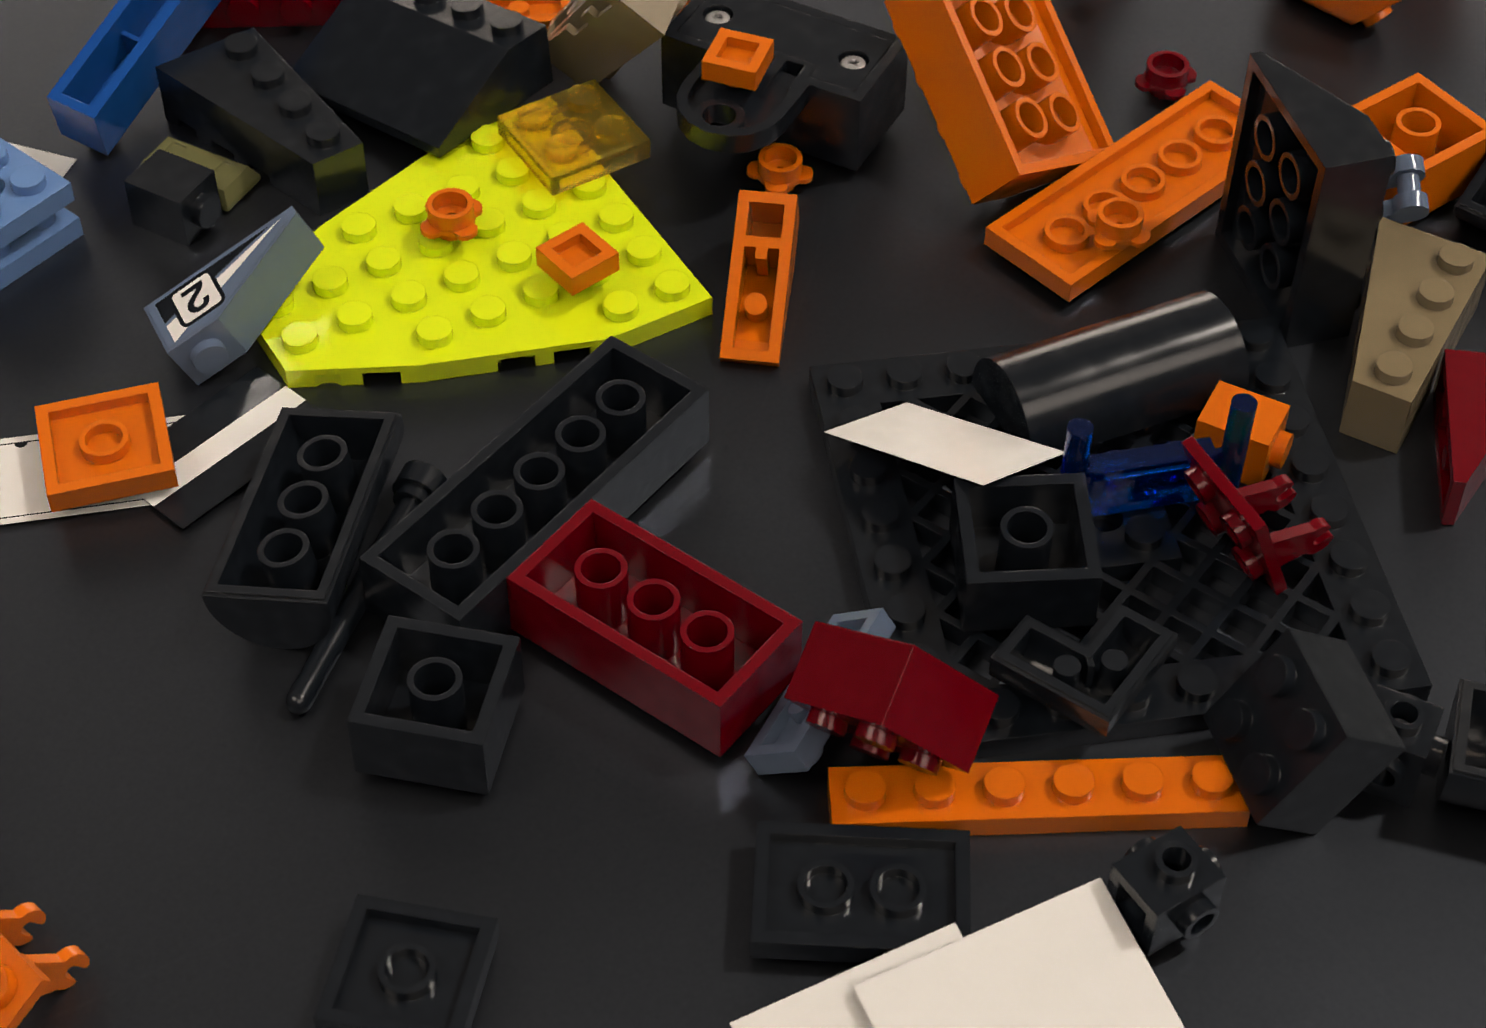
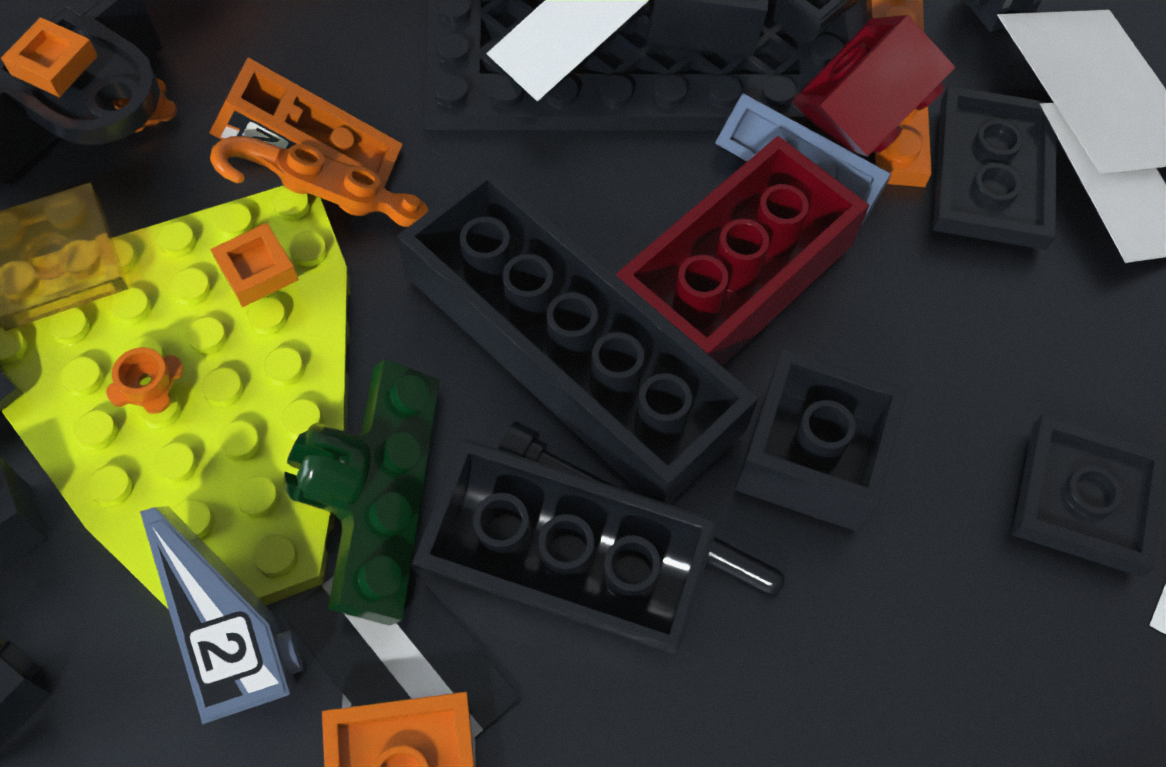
camera: 85 degrees left, 15 degrees up
none -> orange piece [210,136,429,227]
none -> dark green plate [283,358,440,626]

